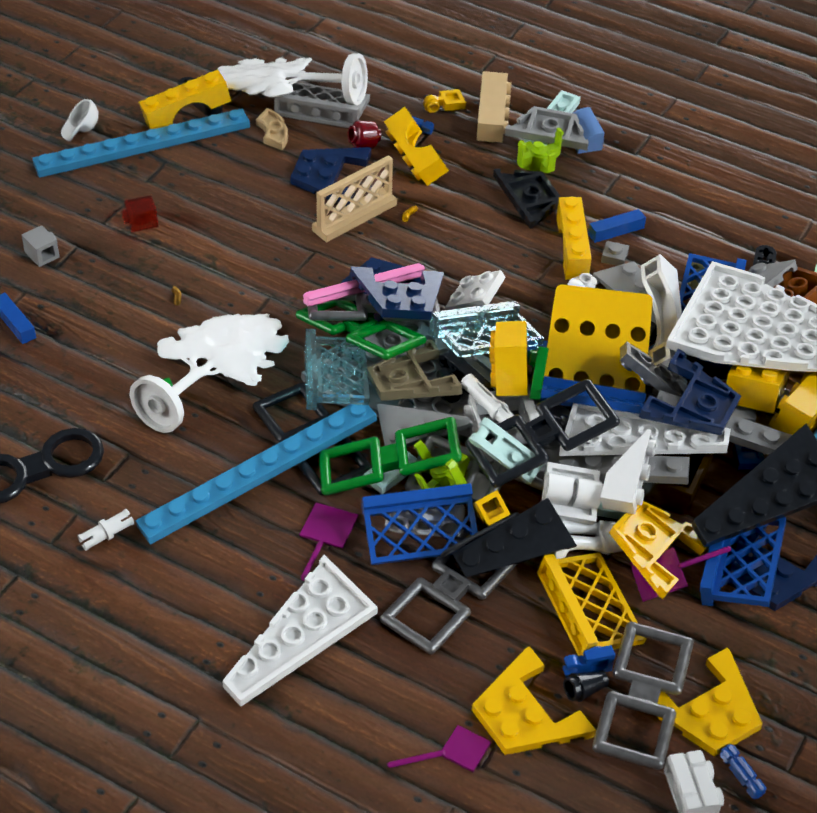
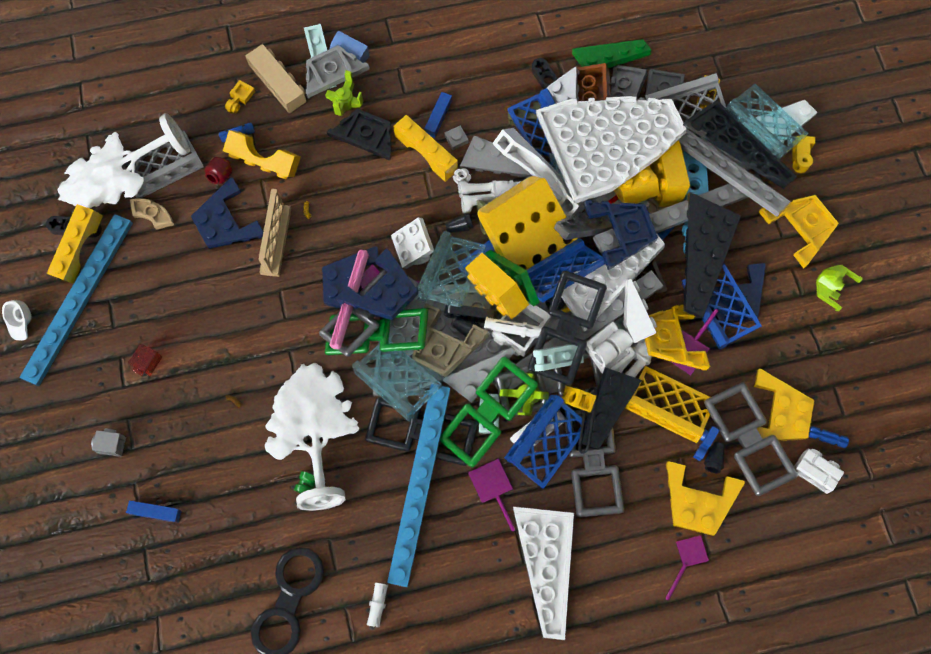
camera: 40 degrees left, 25 degrees up
none -> black cone [445,213,474,234]

